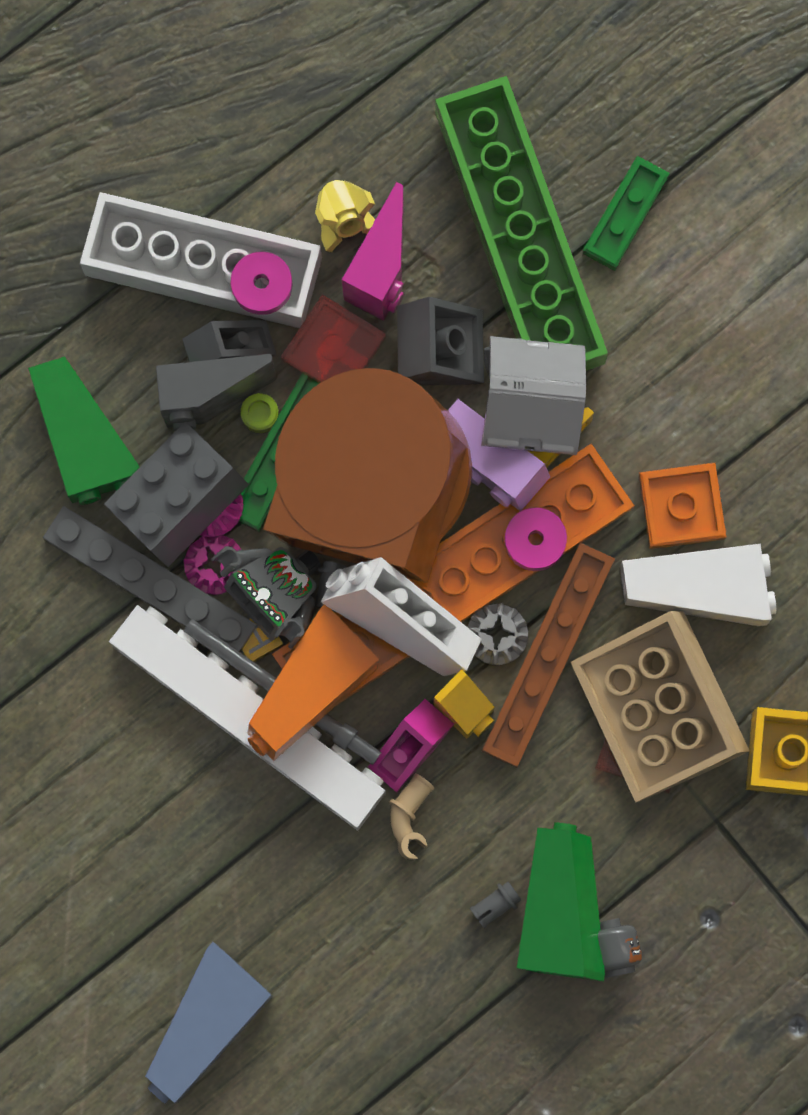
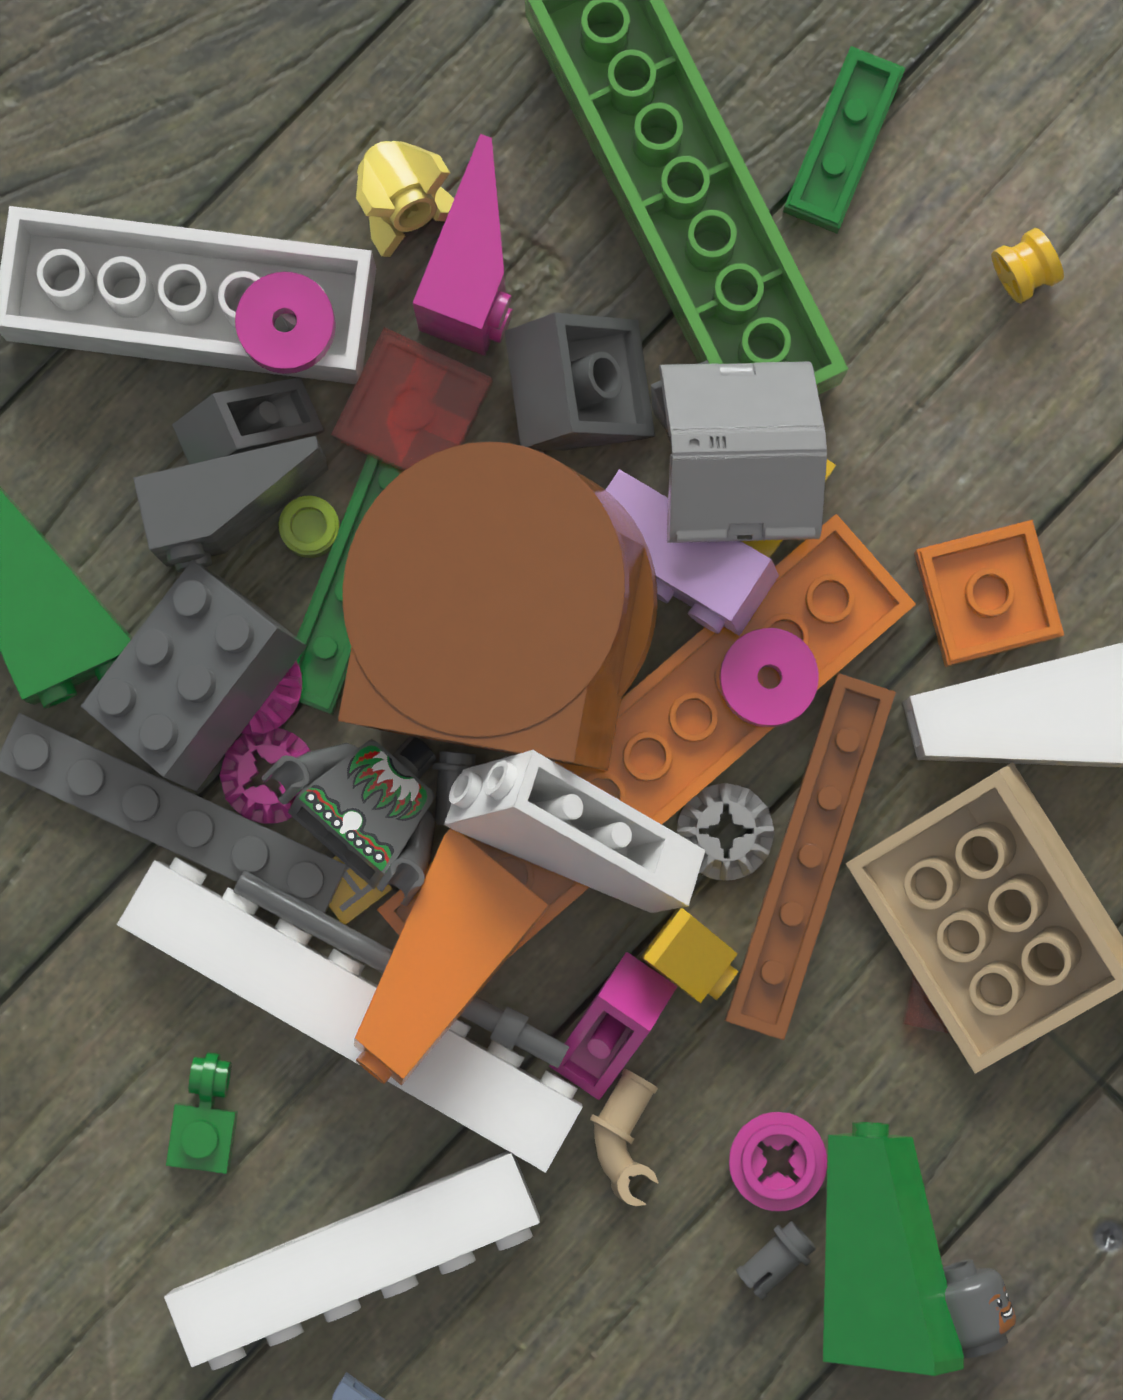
camera: 10 degrees left, 5 degrees up
none -> white brick [164,1151,540,1370]
none -> green plate [166,1052,238,1174]
none -> dark pink gear [729,1112,827,1211]
none -> yellow wheel [991,228,1064,304]

